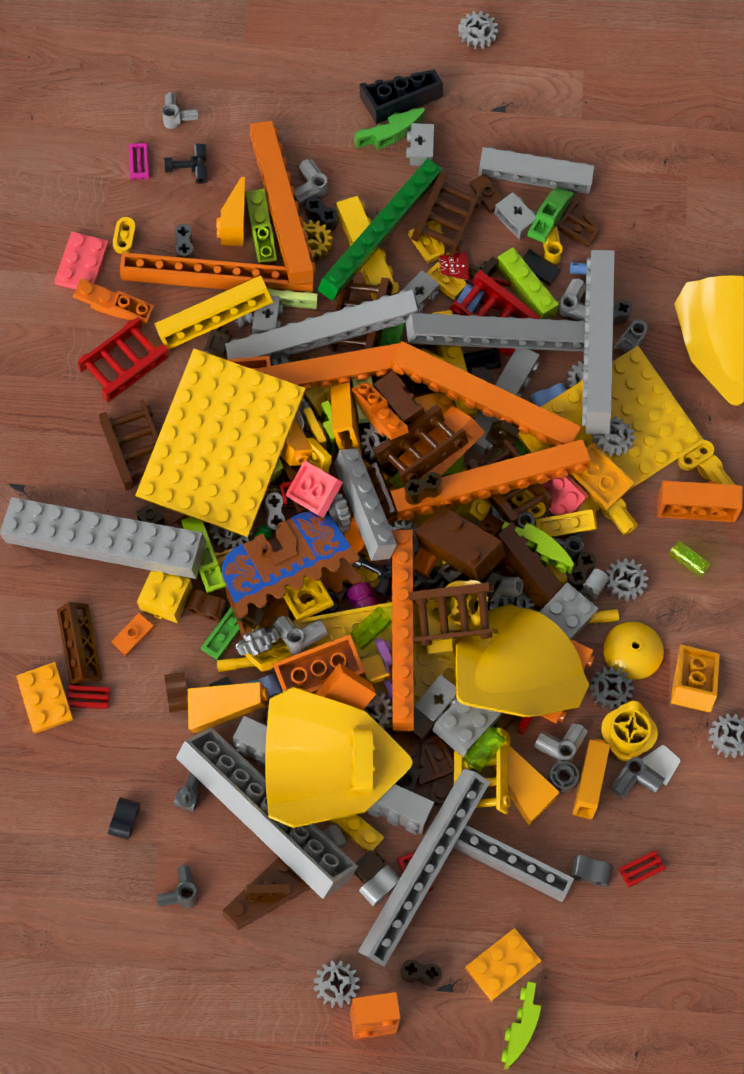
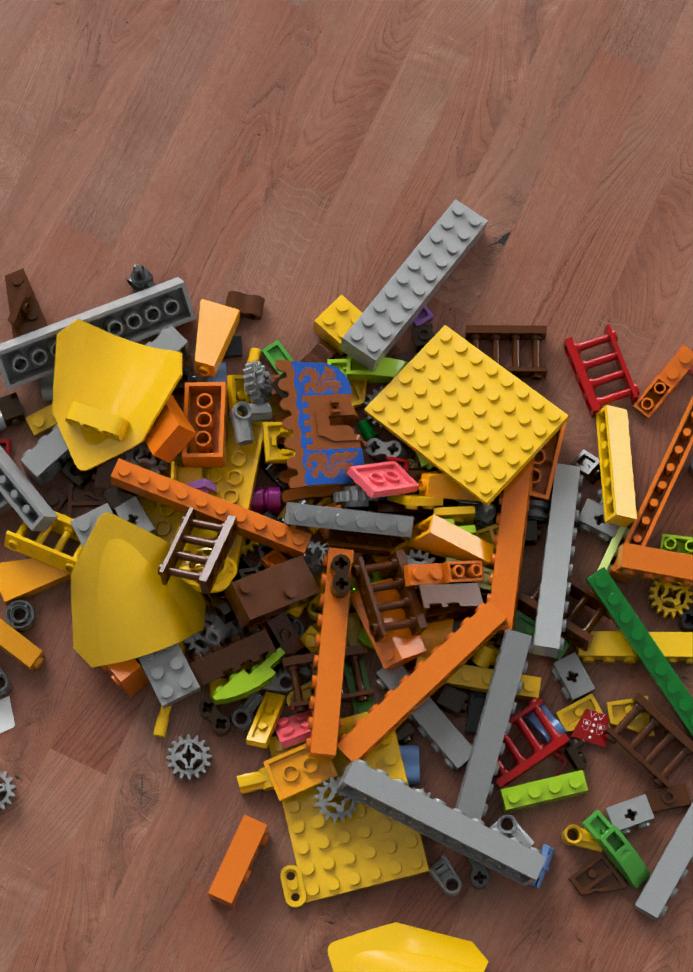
camera: 115 degrees right, 5 degrees up
light orange plate [16,662,74,734] -> none
reddish brown fence [57,602,102,686] -> none
red tile [67,685,110,709] -> none
black axle [108,797,141,840] -> none
orange plate [111,613,154,656] -> none
dark grey axle [156,865,198,908] -> none
clear neon green brick [348,606,392,650] -> none
clear neon green brick [464,725,506,771] -> none
dark brown bracket [485,420,519,448] -> none
black tile [522,249,561,286] -> none
light grey piece [534,723,588,763] -> none
light grey axle [580,568,609,602] -> none
dark grey gear [589,666,634,711] -> none
yellow piece [601,701,658,762] -> none
yellow dish [603,622,664,680] -> none
clear neon green brick [668,541,710,579] -> none
light orange slope [671,644,720,713] -> none
yellow piece [697,455,735,485] -> none

